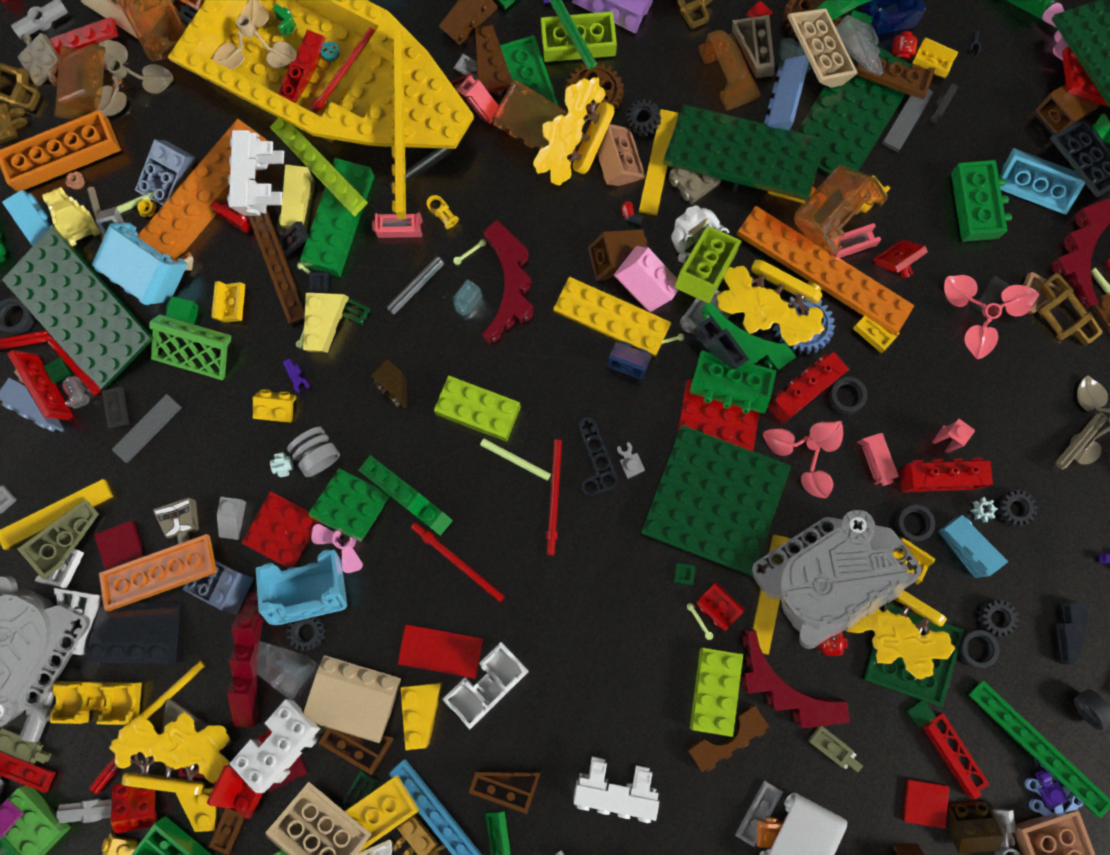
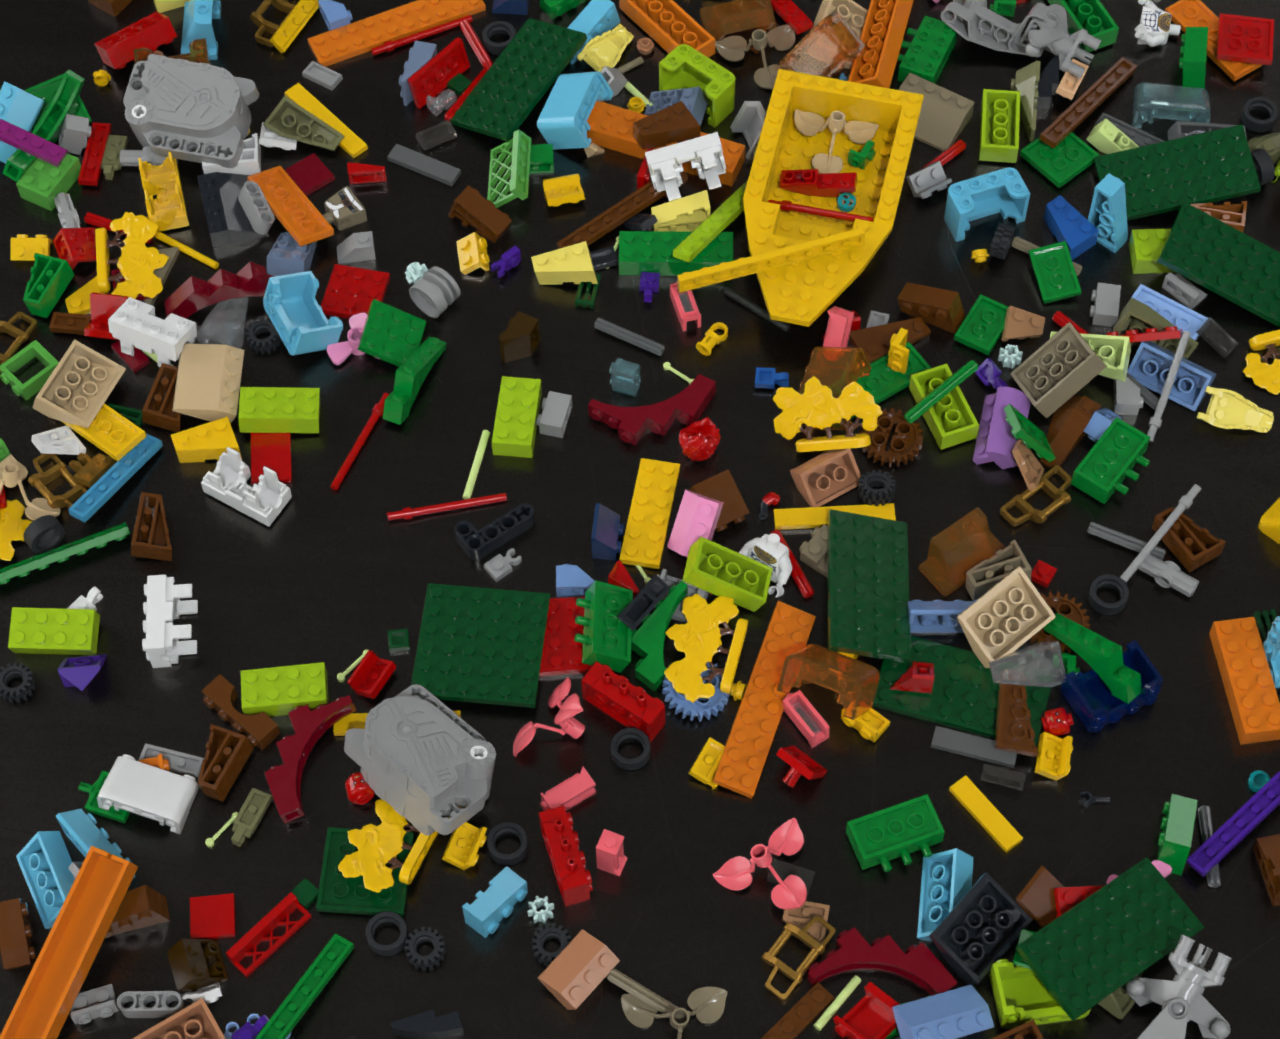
camera: 75 degrees right, 20 degrees down
none -> reddish brown wedge [197,724,254,802]
none -> yellowish green hinge [205,812,238,847]
none -> light grey beam [238,181,275,235]
none -> lime brick [238,387,320,433]
none -> red slope [347,163,387,184]
none -> reddish brown wedge [448,185,512,243]
none -> light grey brick [537,391,573,438]
none -> nougat slope [538,930,620,1010]
none -> medium blue slope [556,564,594,597]
none -> red slope [608,560,640,599]
none -> reddish brown wedge [633,101,700,150]
none -> dark purple plate [639,272,660,303]
none -> lime windscreen [659,44,735,127]
none -> red hair [679,417,721,461]
none -> light grey panel [730,101,766,159]
none -> blue plate [755,367,789,389]
none -> red axle [770,529,814,598]
none -> yellow bracket [887,328,910,374]
none -> red slope [890,661,934,694]
none -> yellow tile [949,775,1023,853]

